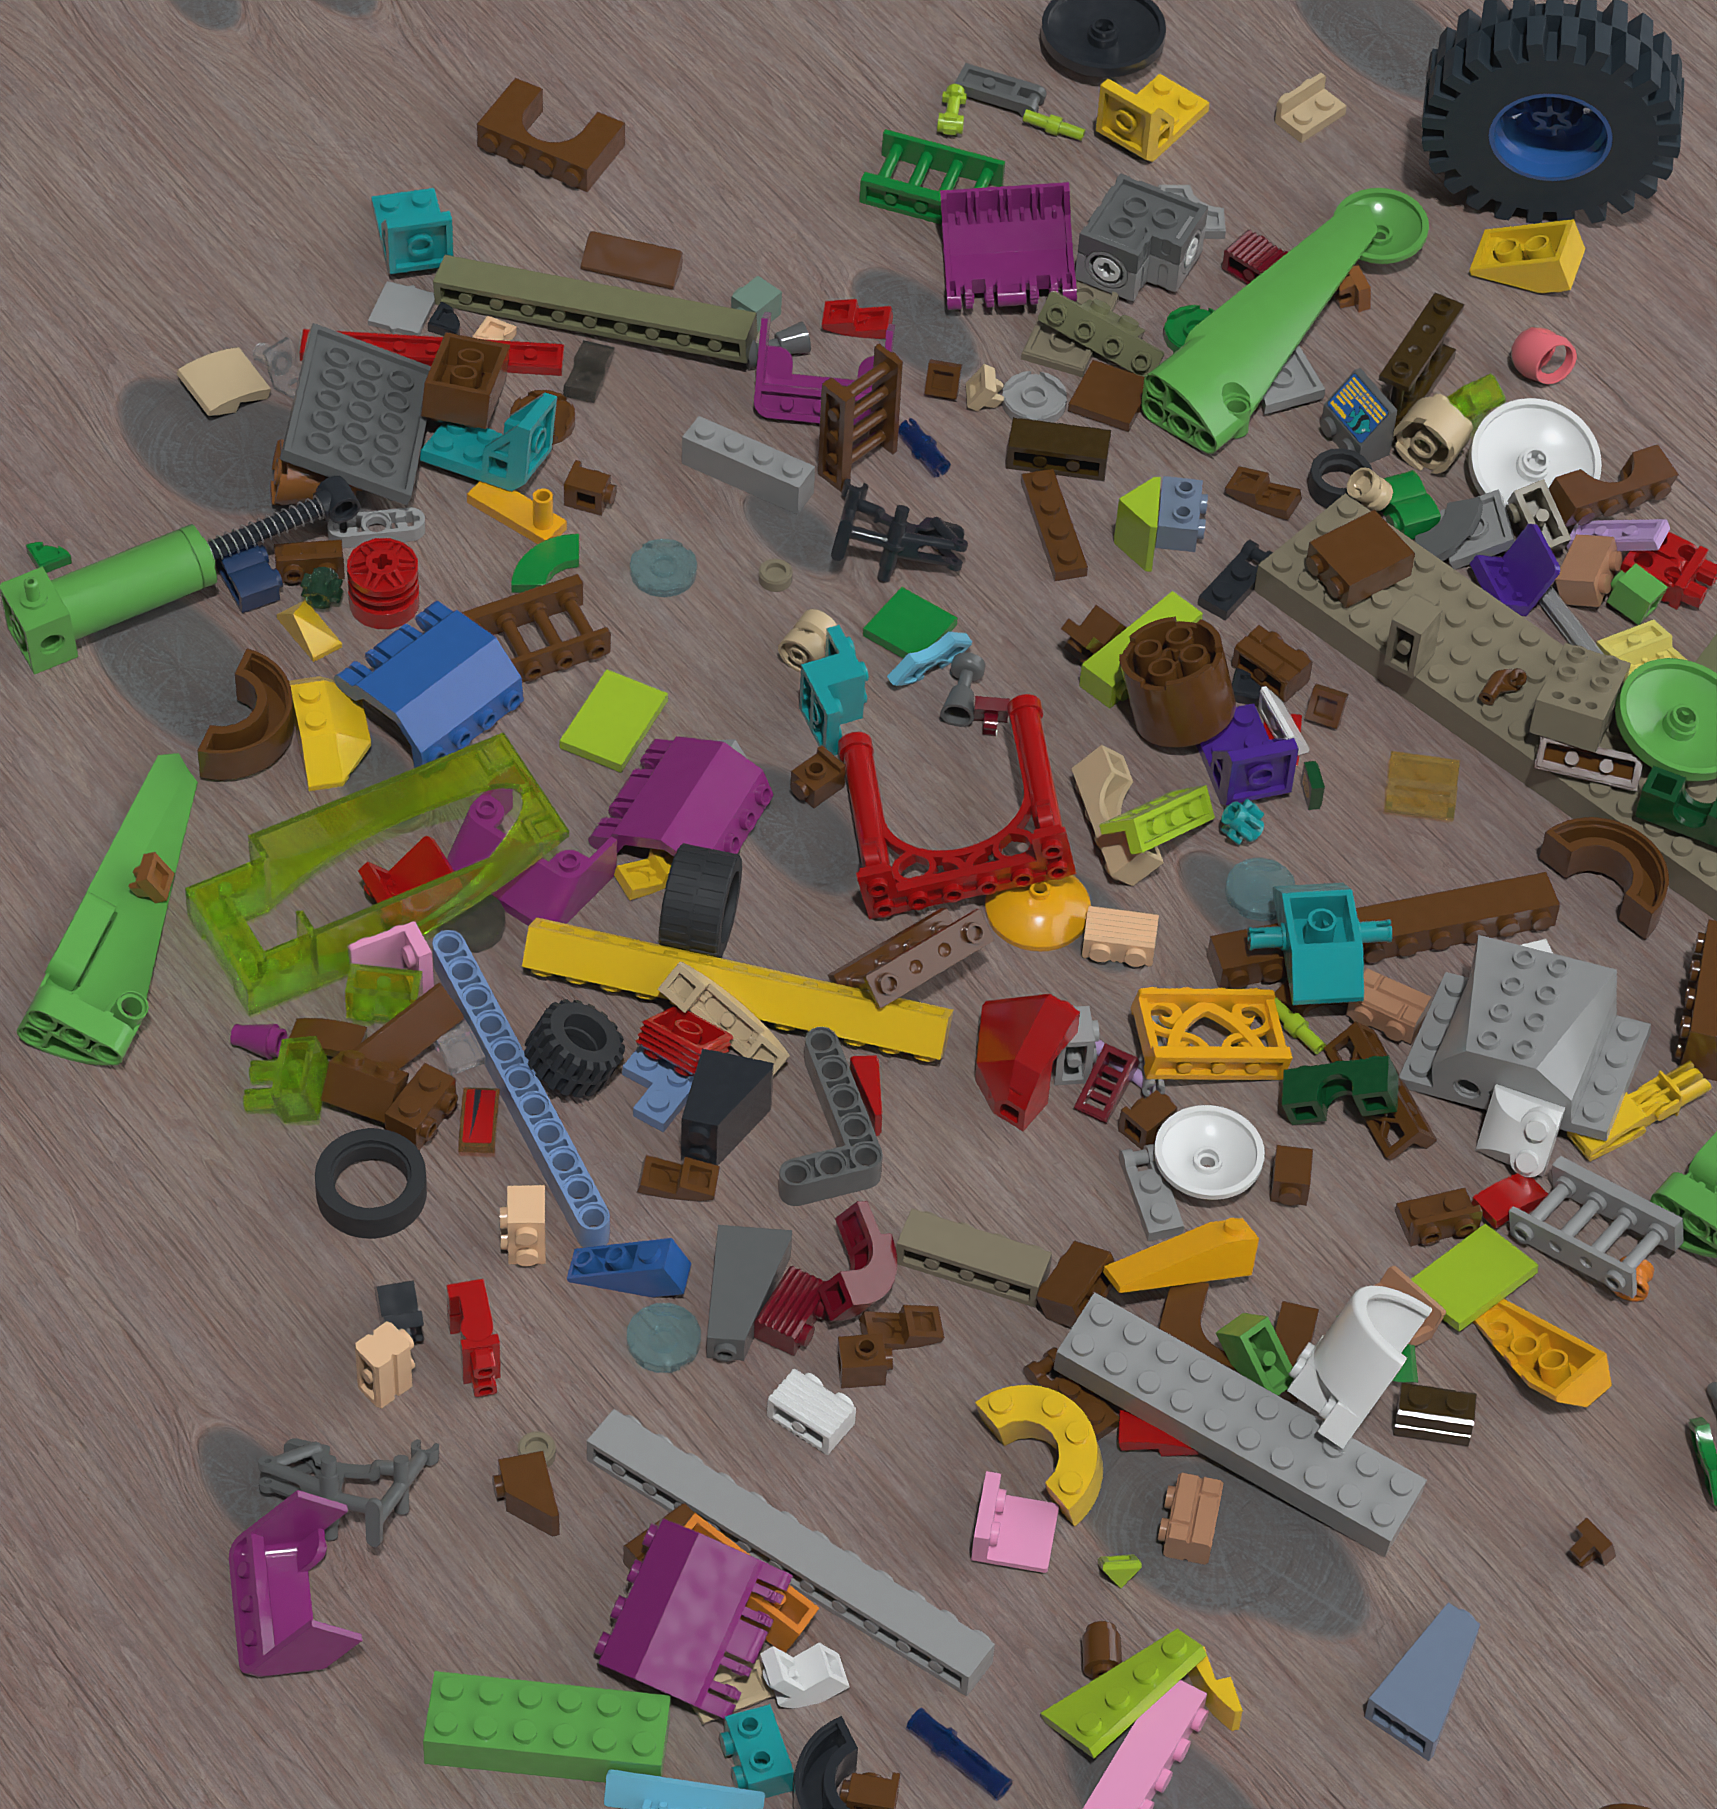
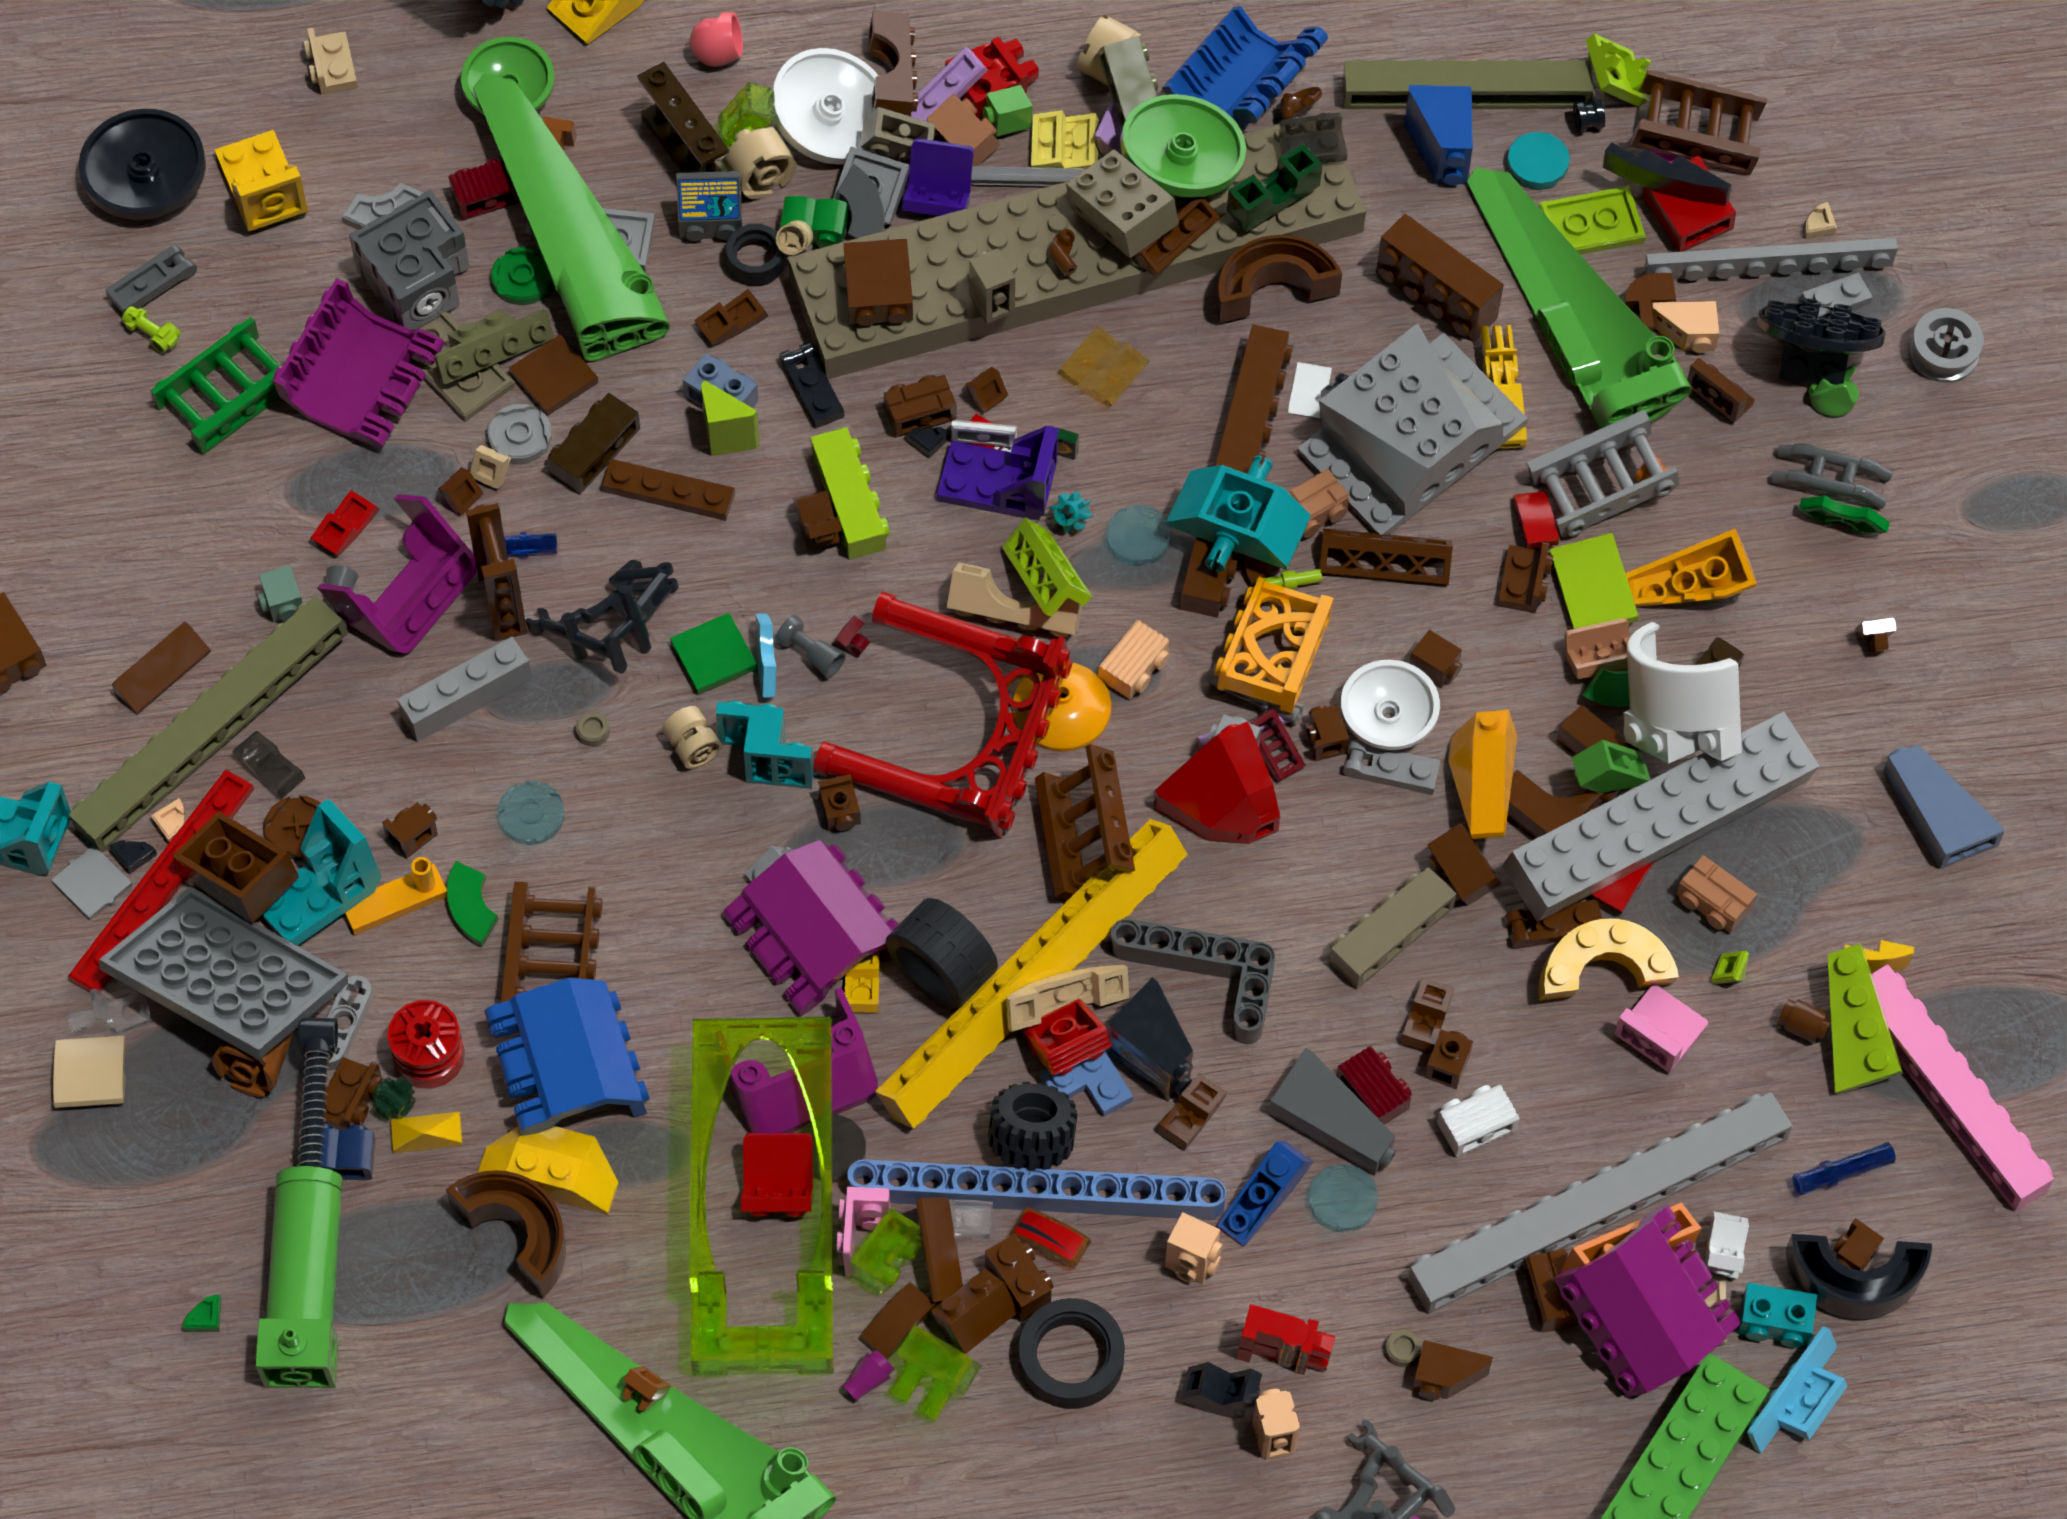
camera: 60 degrees left, 10 degrees up
lime tile [559,669,668,773] -> none
dark red arch [818,1201,897,1322] -> none
red slope [850,1055,882,1136] -> none
lime bar [1022,109,1086,141] -> none
reddish brown brick [1119,616,1236,747] -> none
dark green arch [1282,1055,1399,1126] -> none
white slope [1475,1084,1565,1177] -> none

